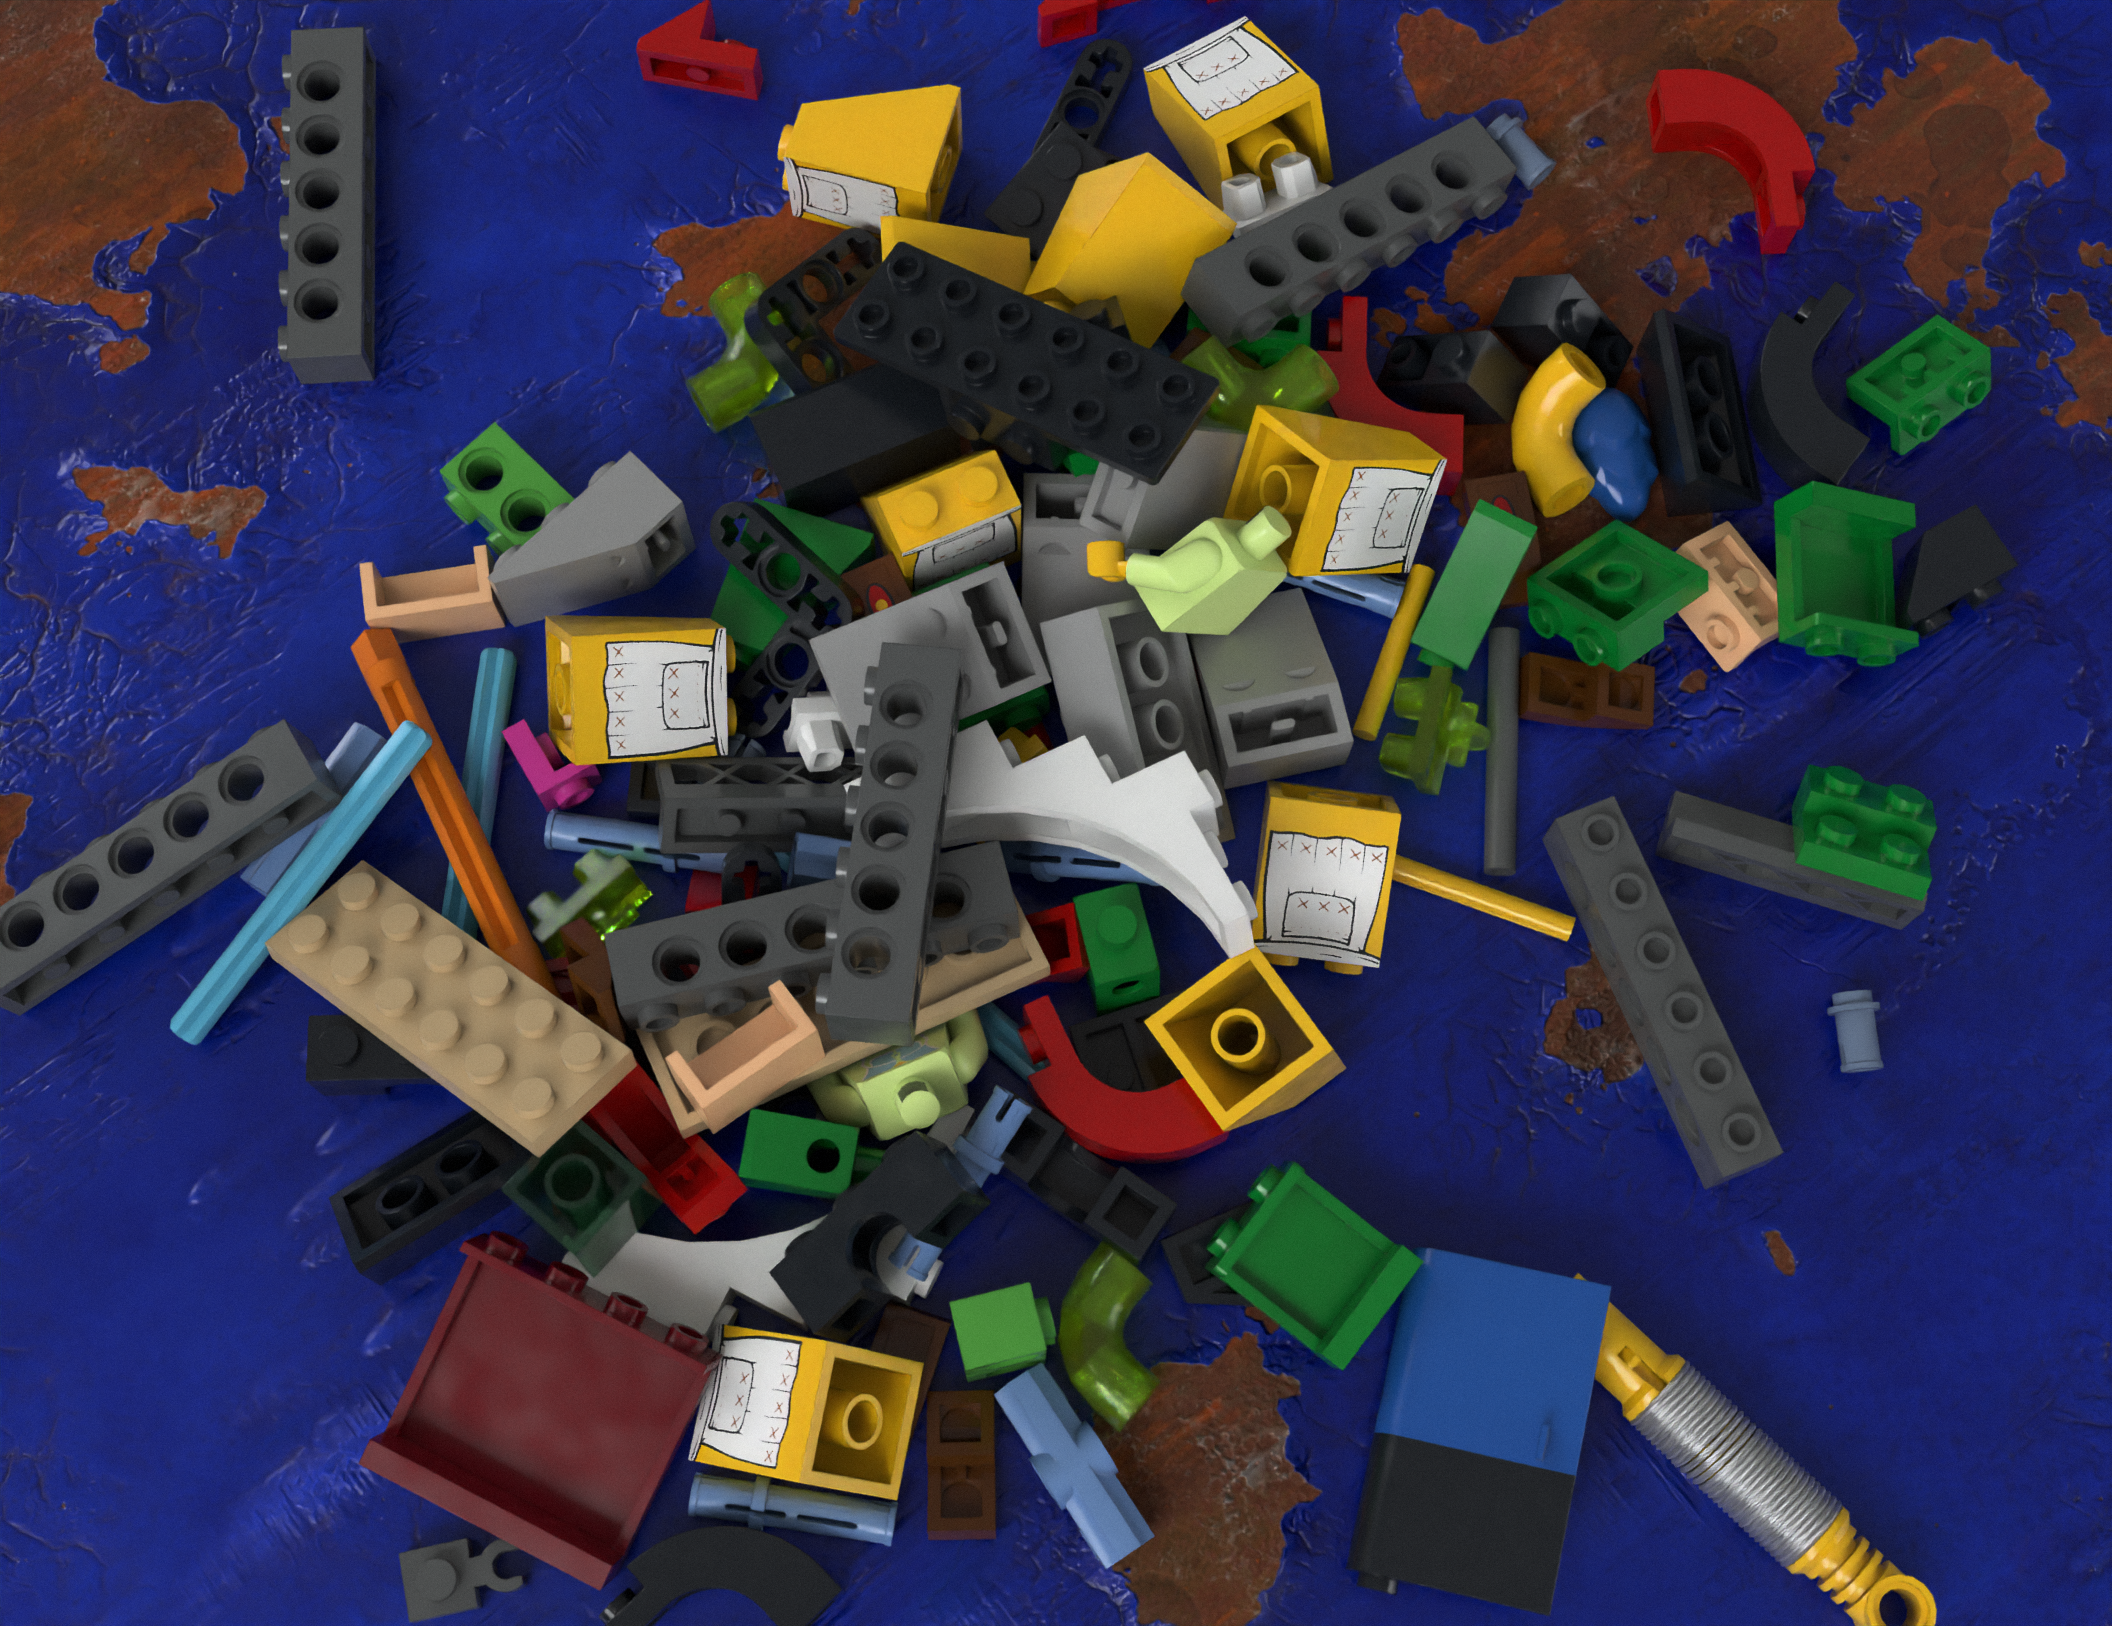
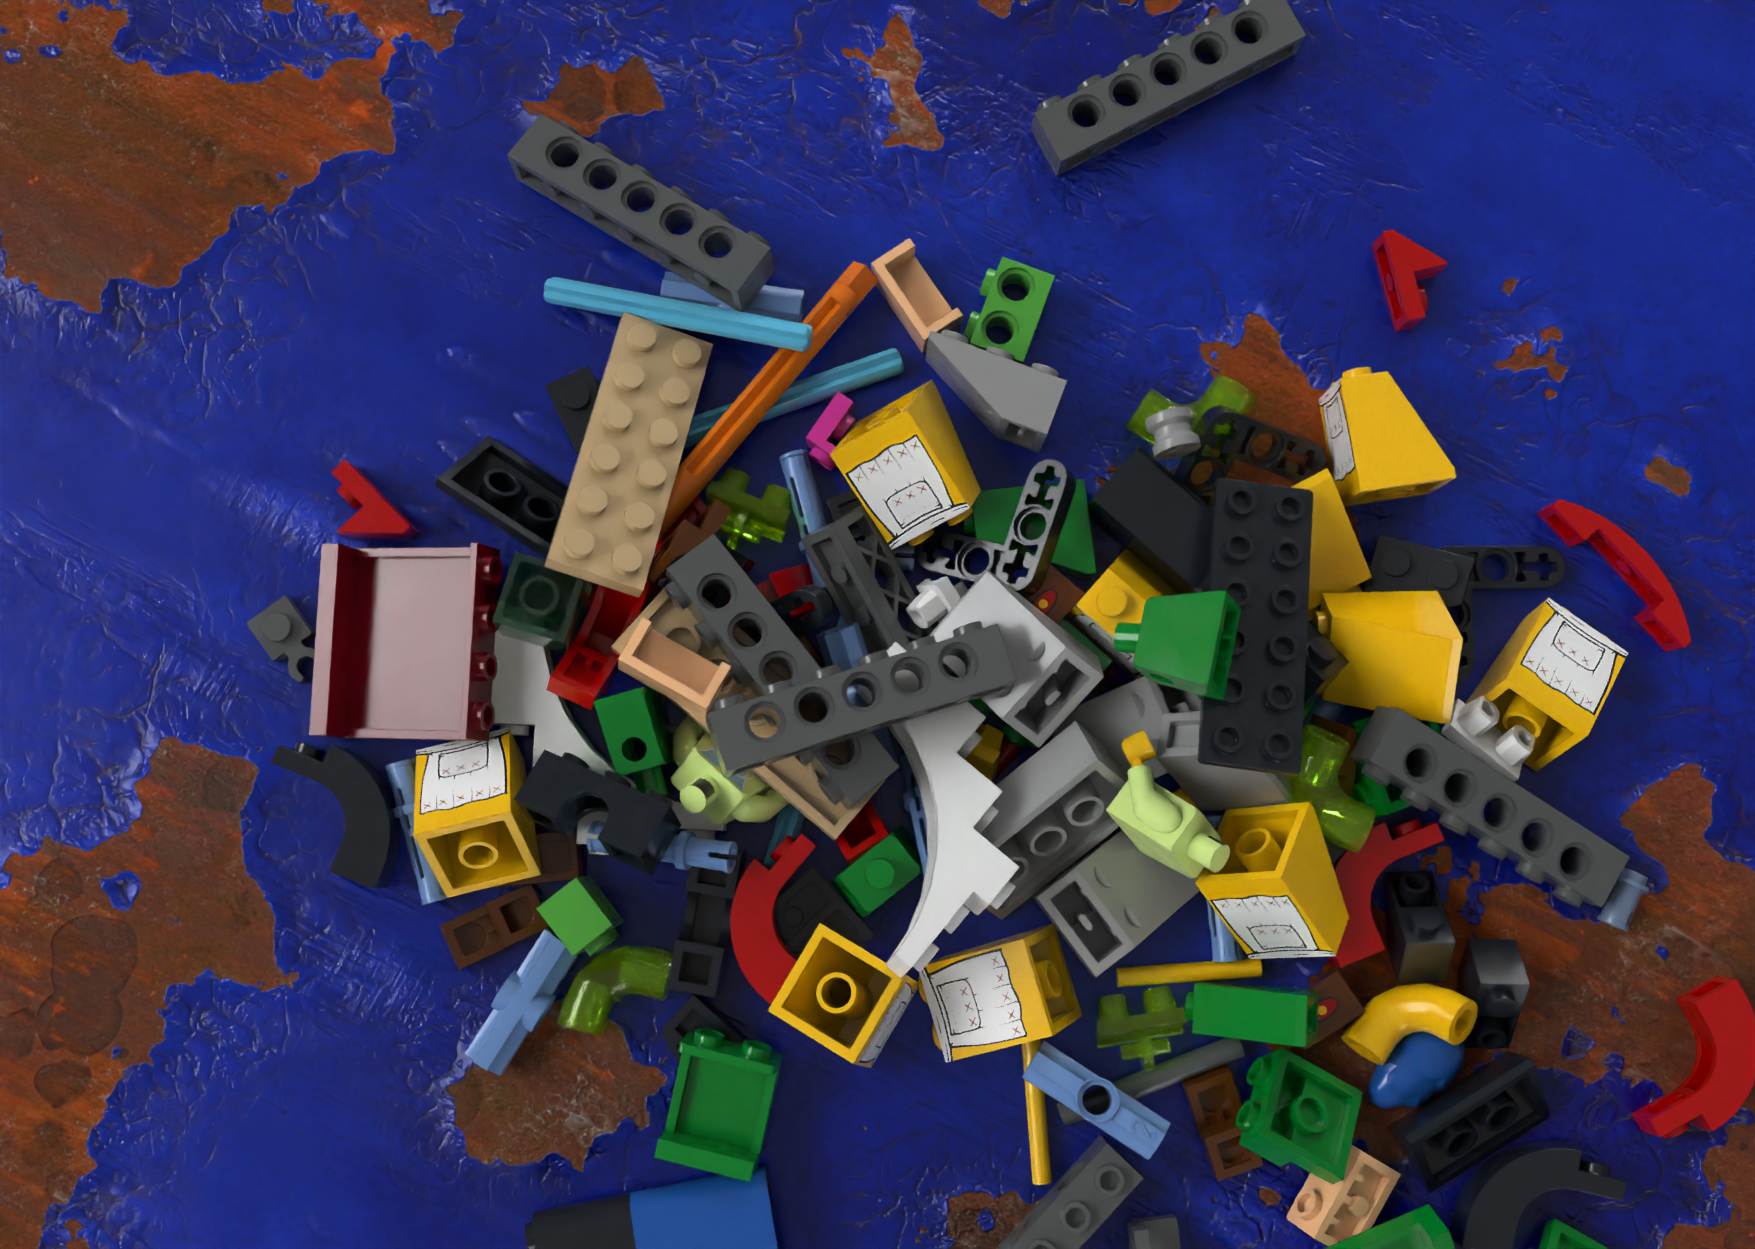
camera: 65 degrees right, 10 degrees up
none -> red slope [331,459,420,540]
none -> medium blue piece [1022,1041,1171,1160]
none -> green torso [1114,590,1241,700]
none -> light grey wheel [1145,407,1201,461]

